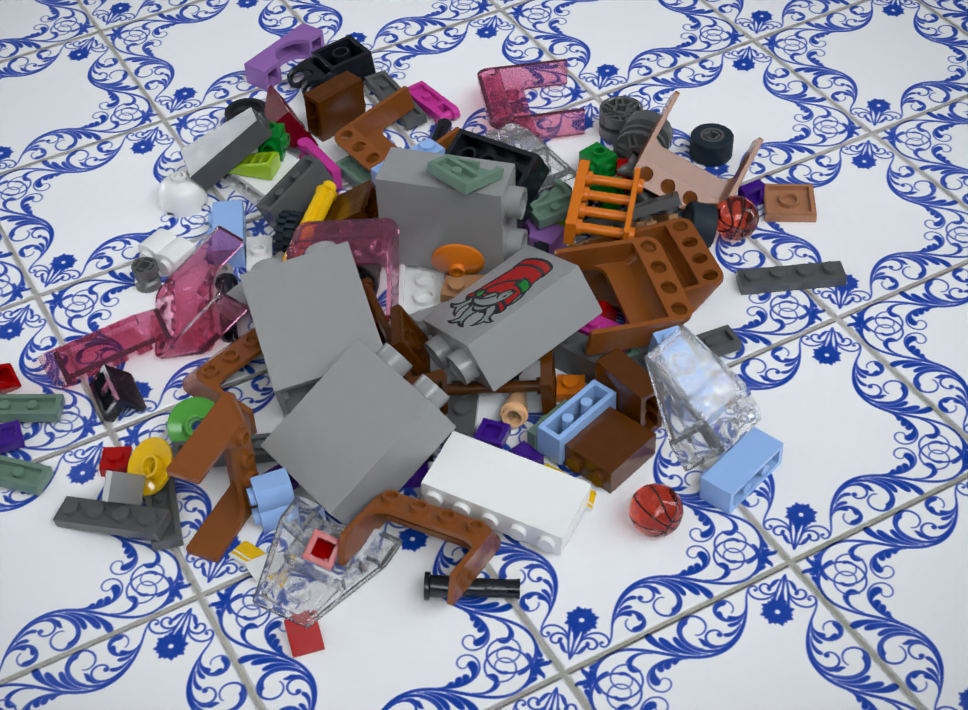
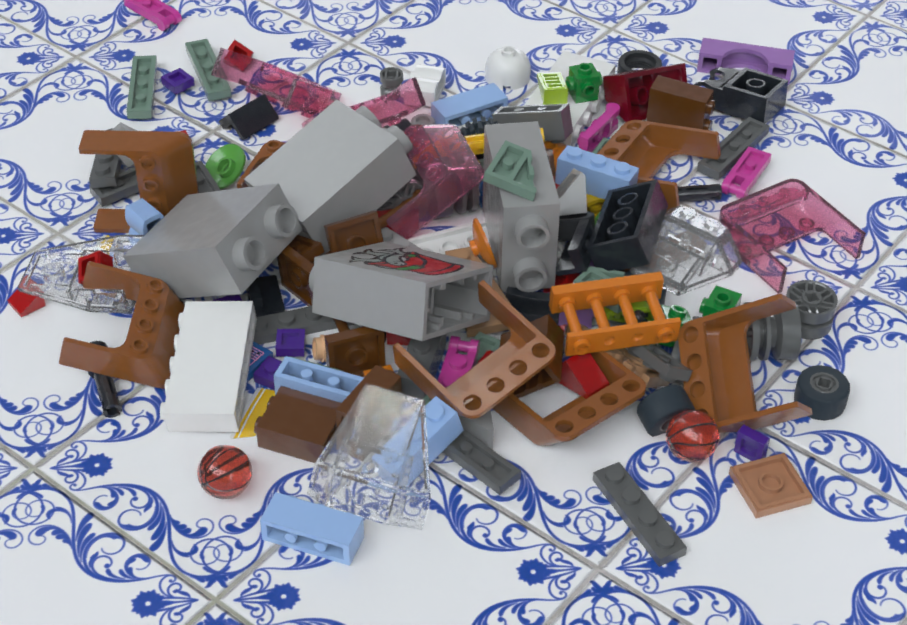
camera: 65 degrees right, 0 degrees up
dark grey slope [180,107,273,191] -> none

